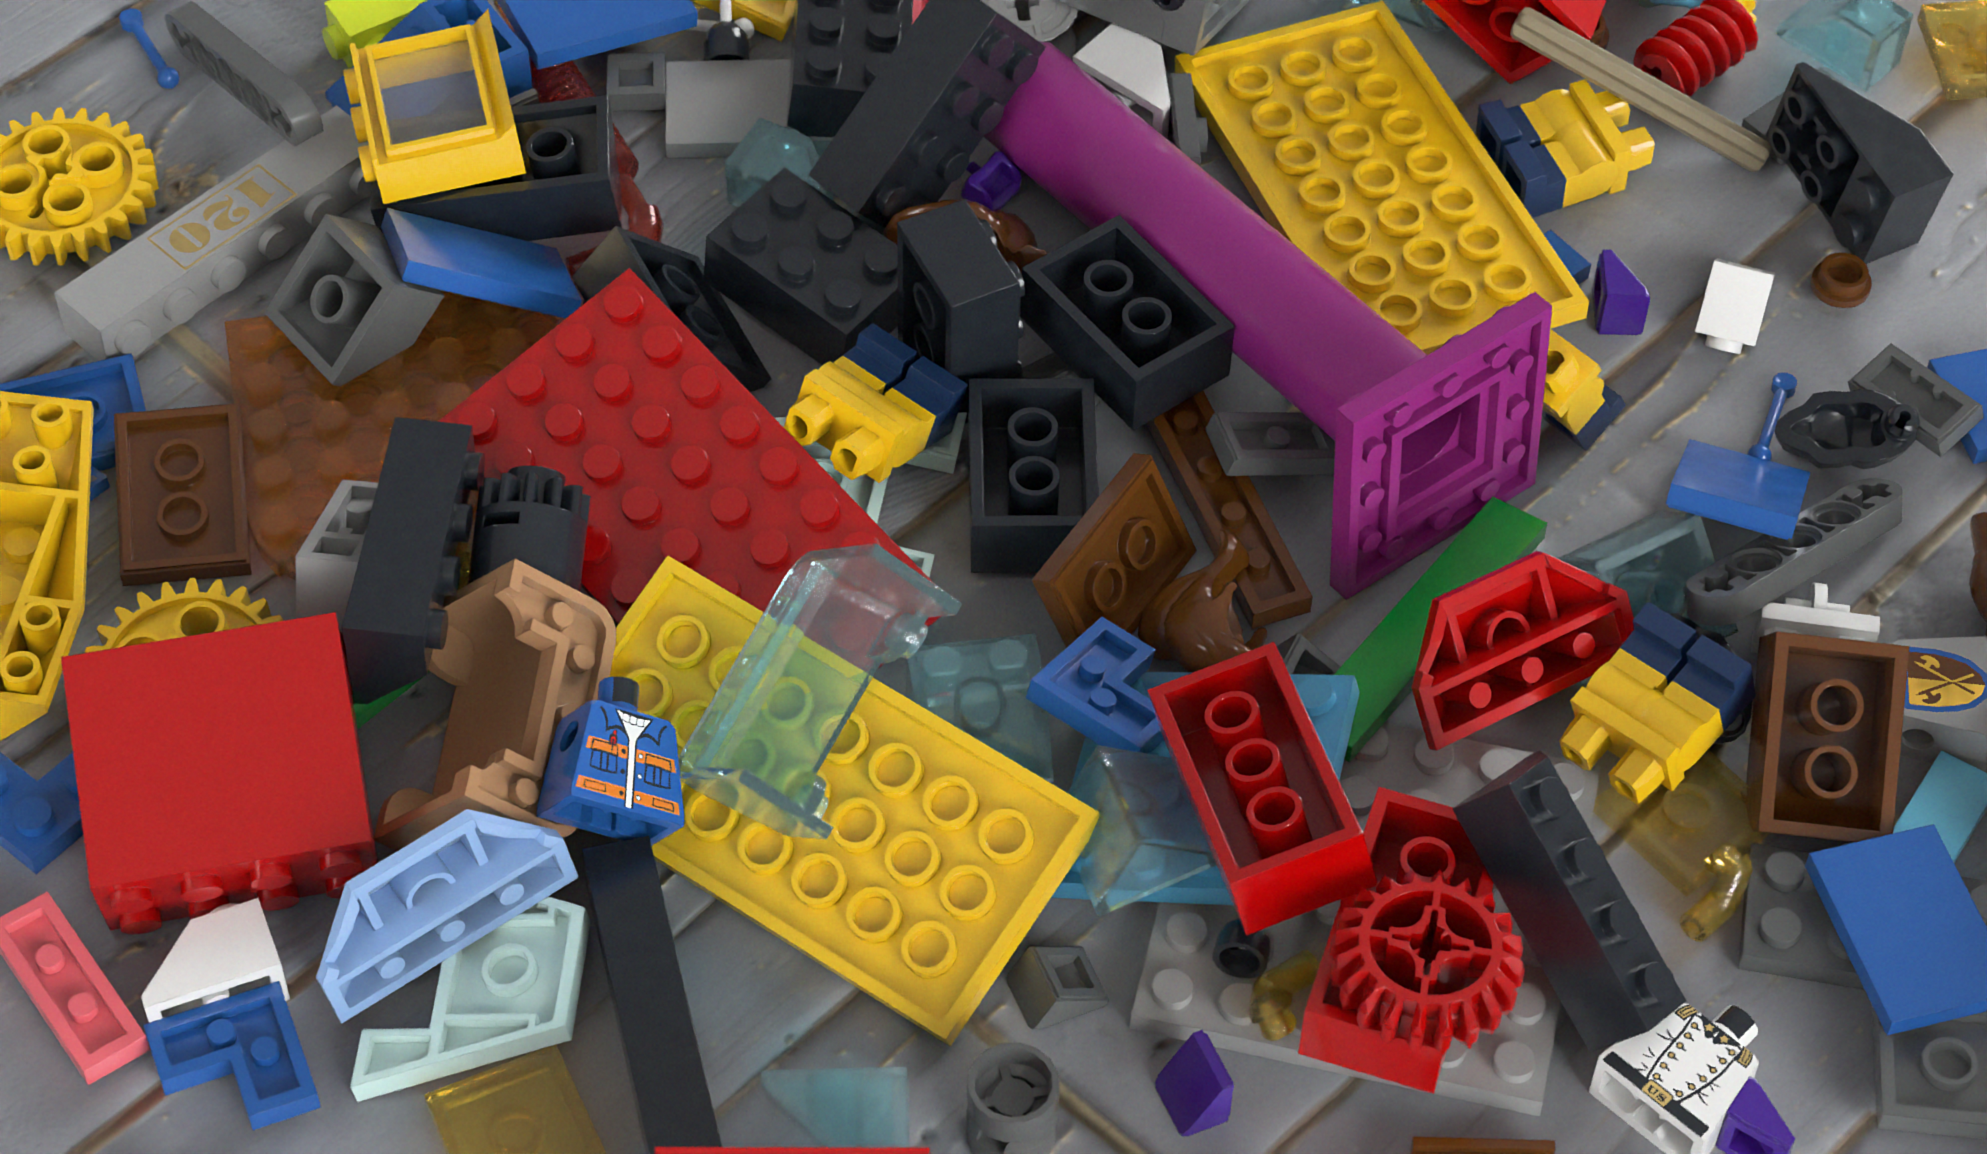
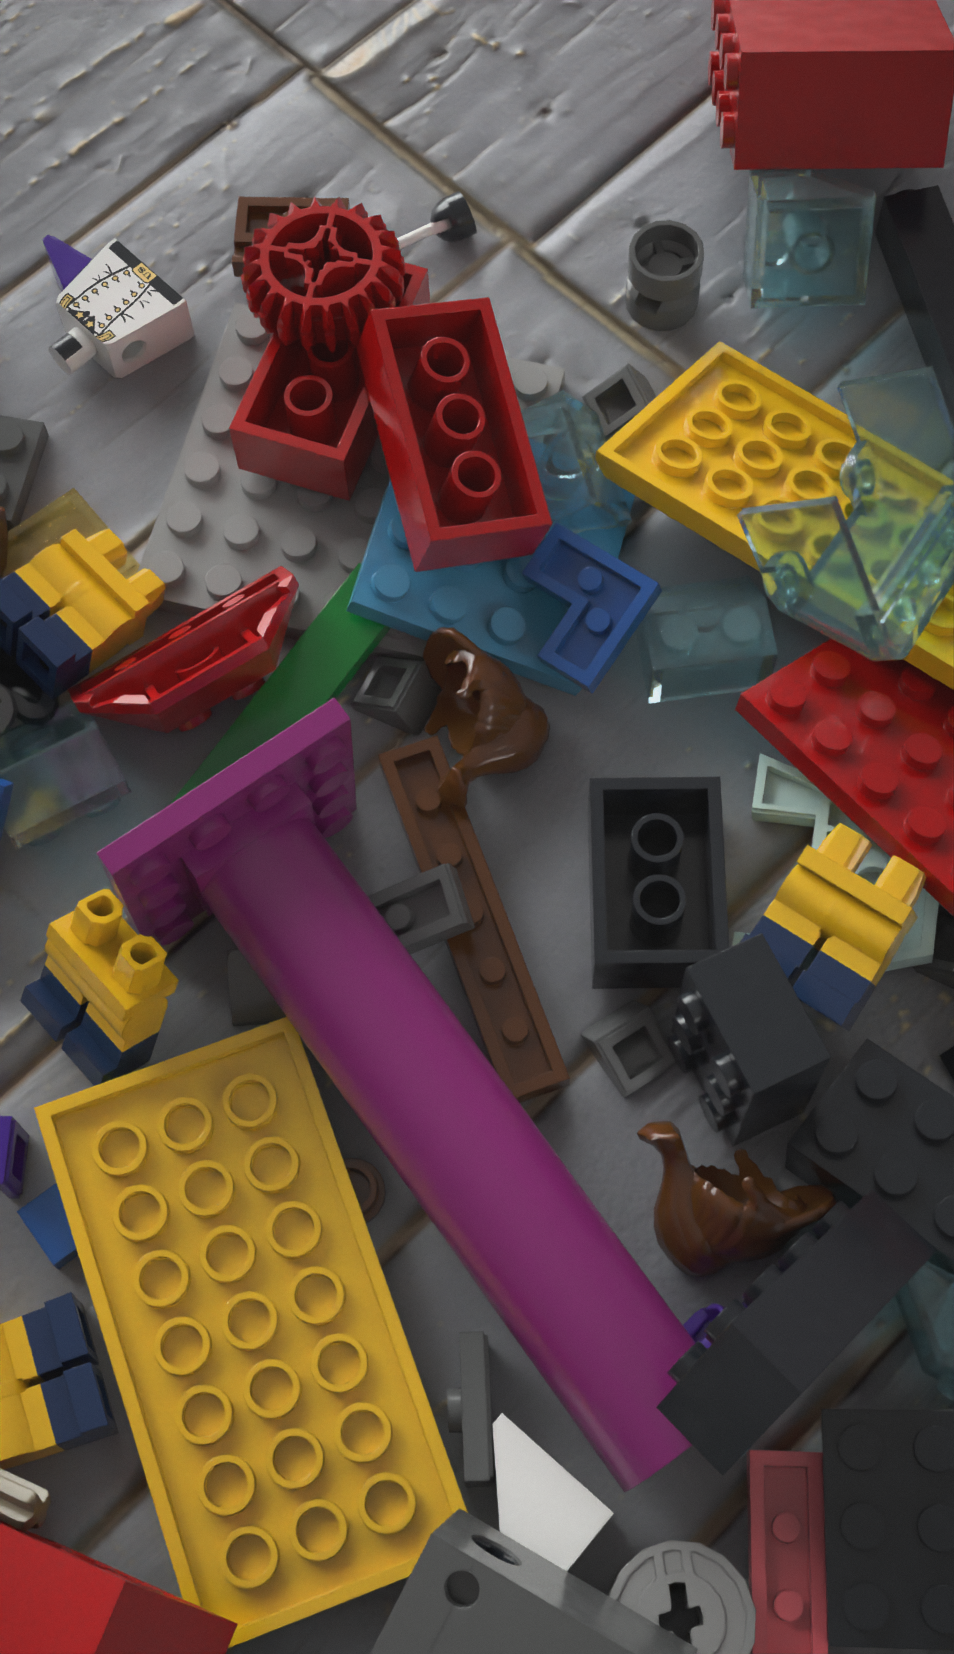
camera: 175 degrees left, 15 degrees up
black brick [1020,215,1235,430] -> none
reddish brown tile [1032,453,1197,648] -> none
dark purple slope [1155,1030,1234,1136] -> none
black slope [1452,750,1687,1052] -> none
clear yellow arm [1679,842,1753,942] -> none

